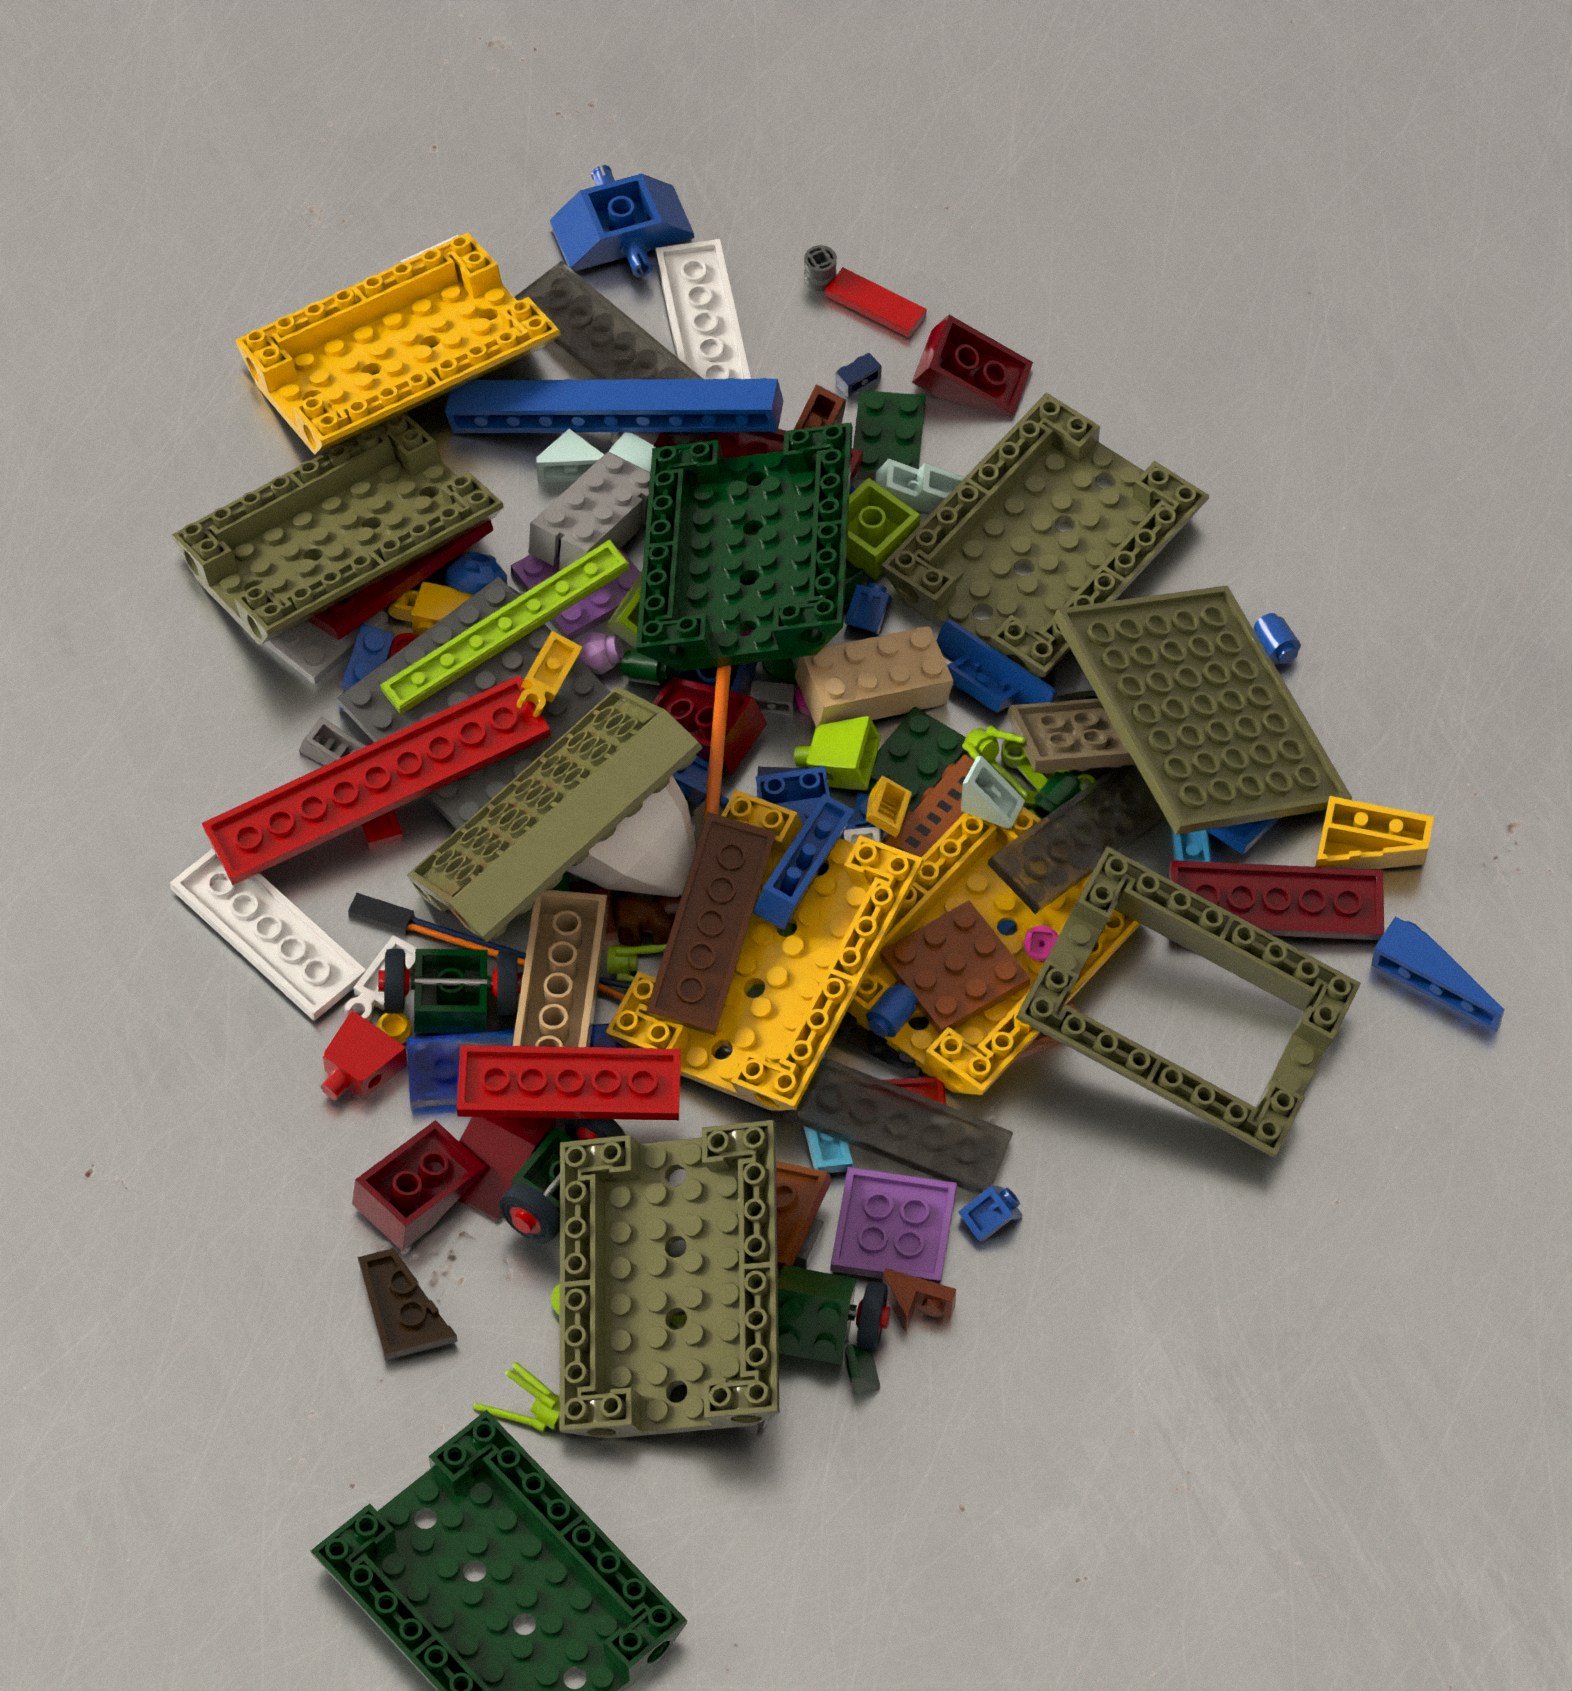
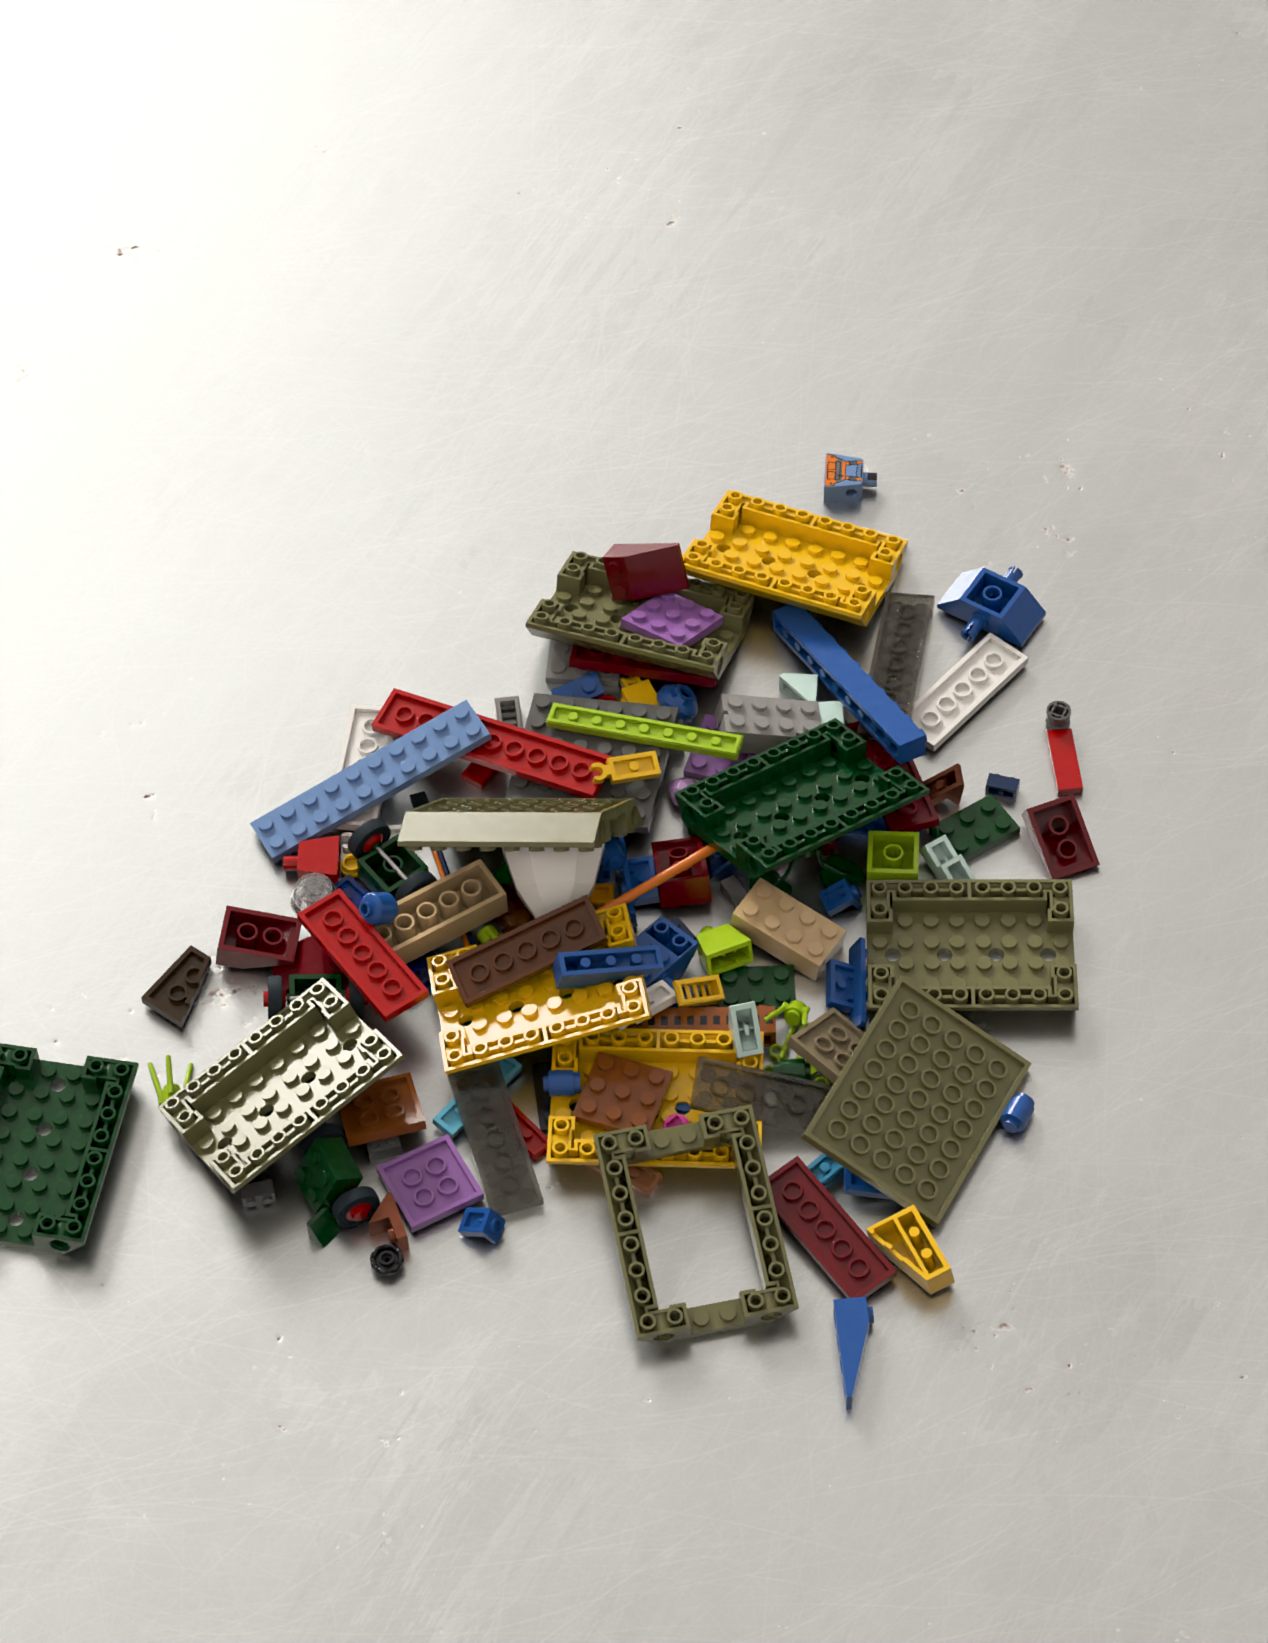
camera: 55 degrees right, 5 degrees down
none -> medium blue plate [250,700,492,863]
none -> clear cone [290,873,338,916]
none -> blue head [359,892,398,925]
none -> black plate [370,1244,404,1276]
none -> dark red slope [602,543,690,601]
none -> medium lavender plate [621,592,724,647]
none -> torso [824,453,877,503]

